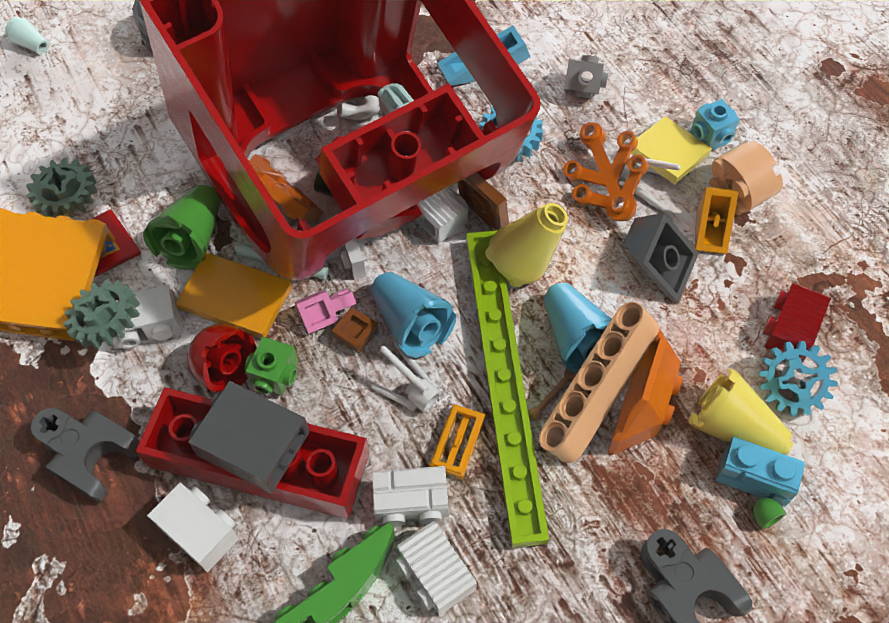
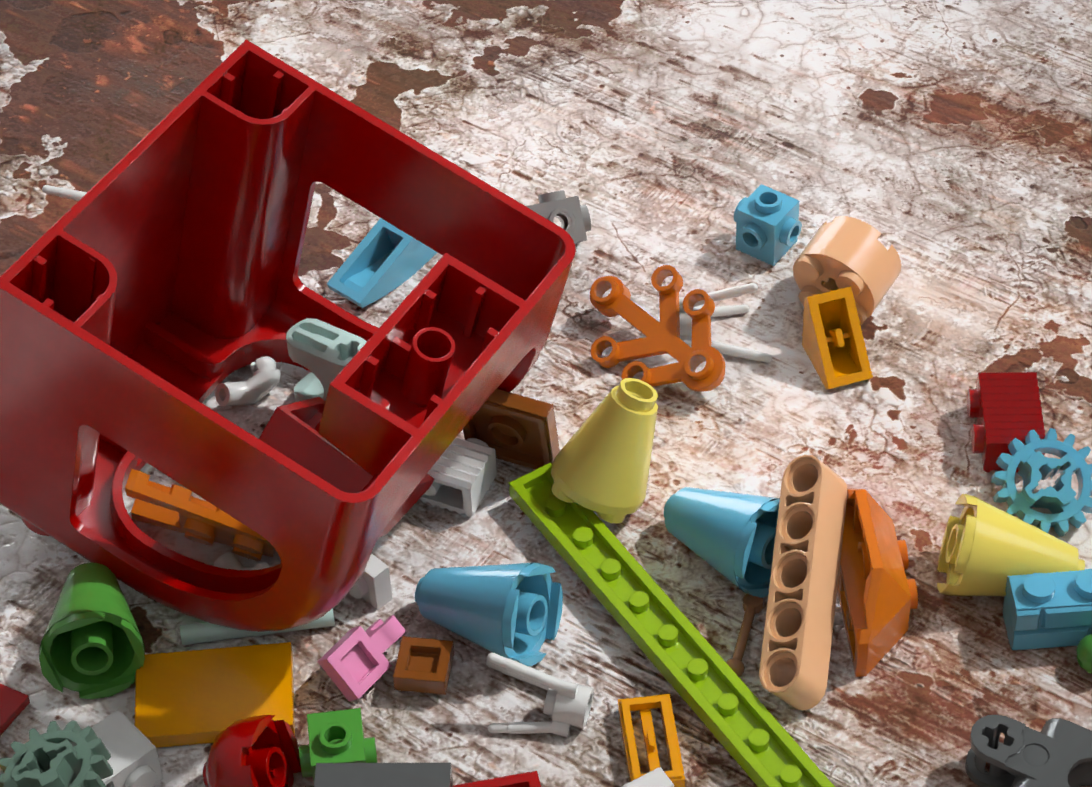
camera: 25 degrees left, 15 degrees down
dark grey slope [624,212,699,304] -> none
light yellow tile [631,116,712,185] -> none

